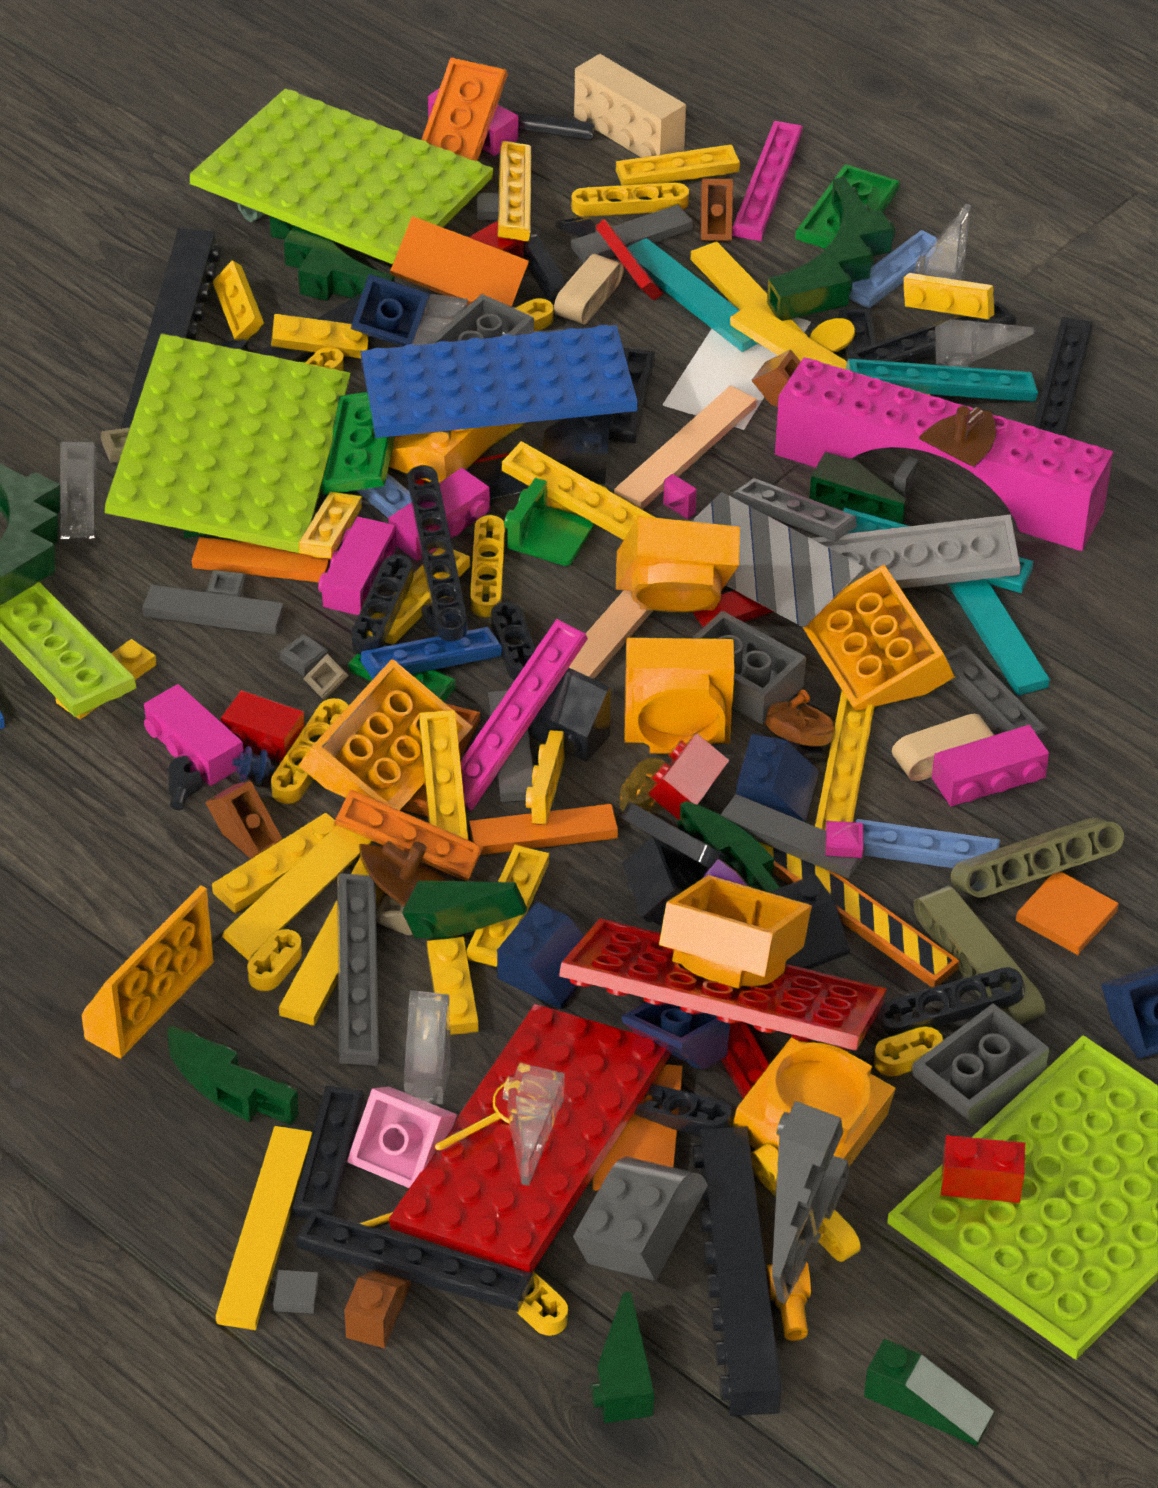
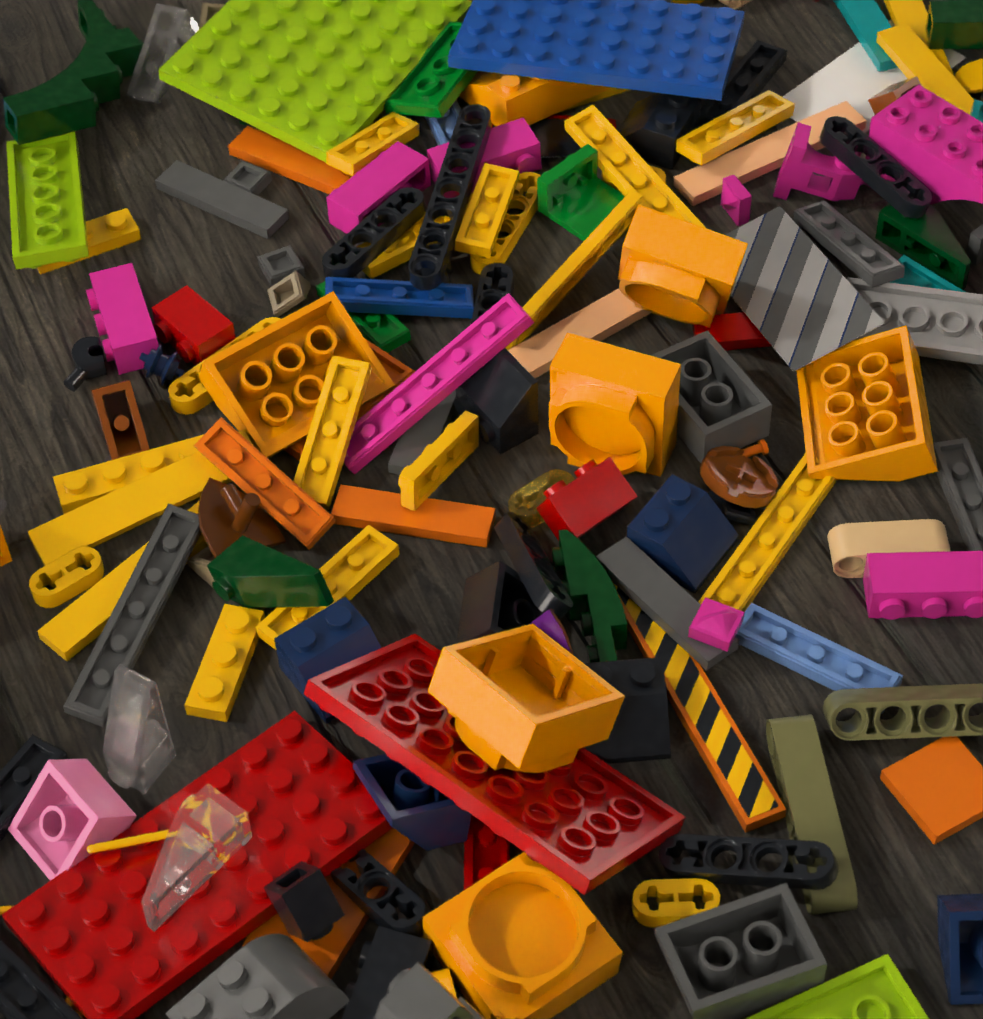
camera: 25 degrees right, 5 degrees up
none -> black brick [263,861,345,942]
none -> yellow plate [455,163,519,259]
none -> yellow tile [505,189,643,350]
none -> yellow plate [676,90,795,166]
none -> dark pink tile [773,122,864,201]
none -> black beam [819,116,932,219]

